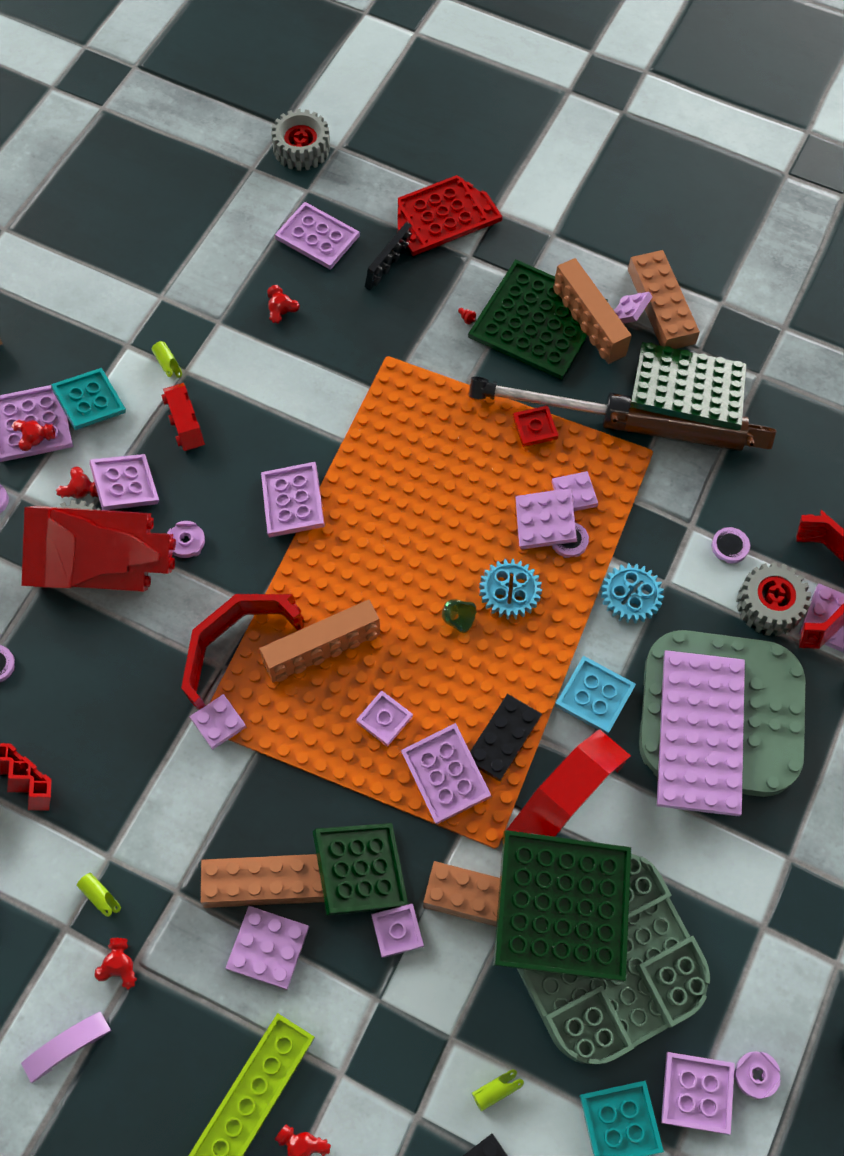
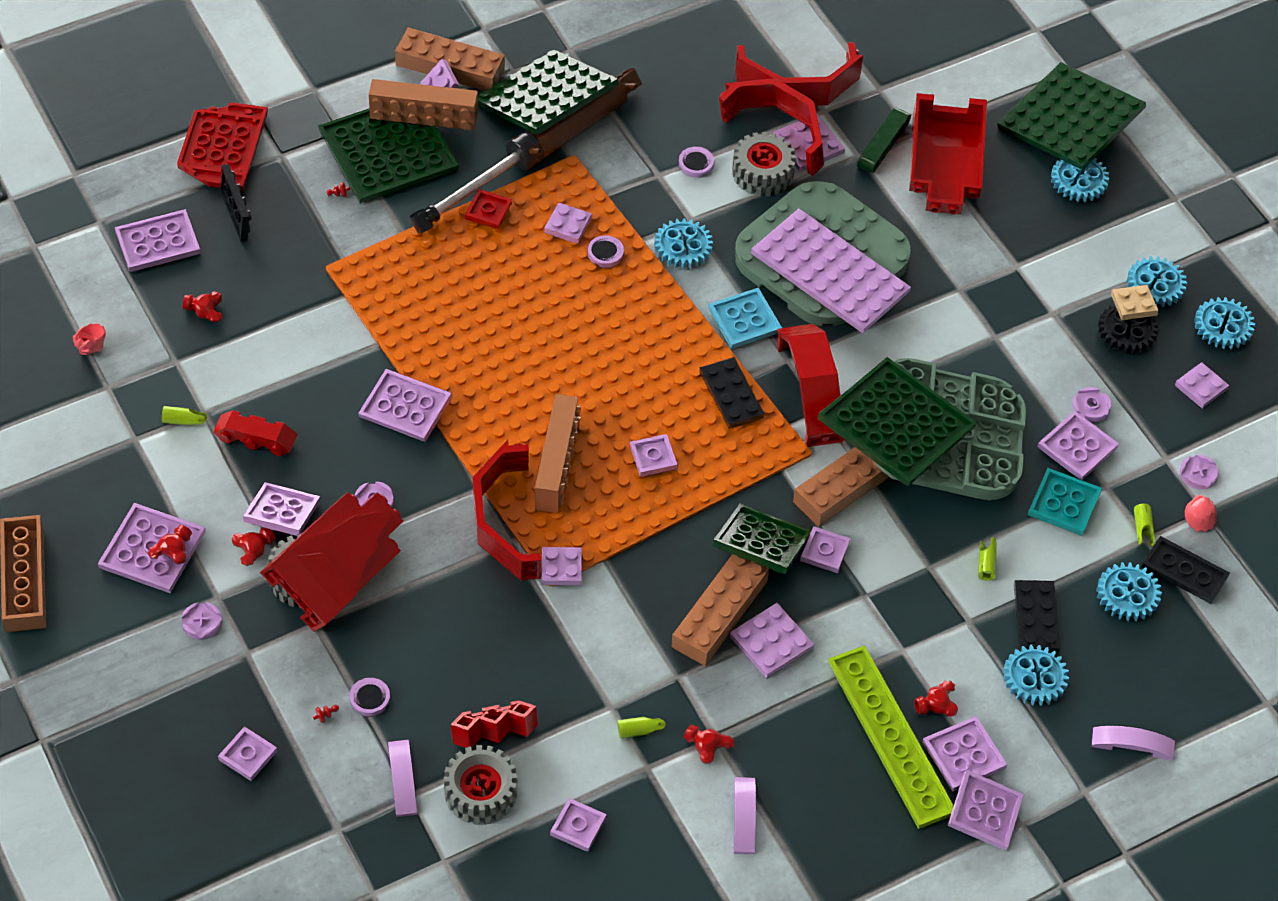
camera: 55 degrees left, 10 degrees down
teal plate [51,368,126,430] -> none
light grey wheel [271,109,330,171] -> none
lavender plate [401,723,492,825] -> none
clear green hair [442,599,477,633] -> none
medium azure gear [479,559,542,619] -> none
lavender plate [515,488,577,549] -> none
none -> coral hair [73,323,106,355]

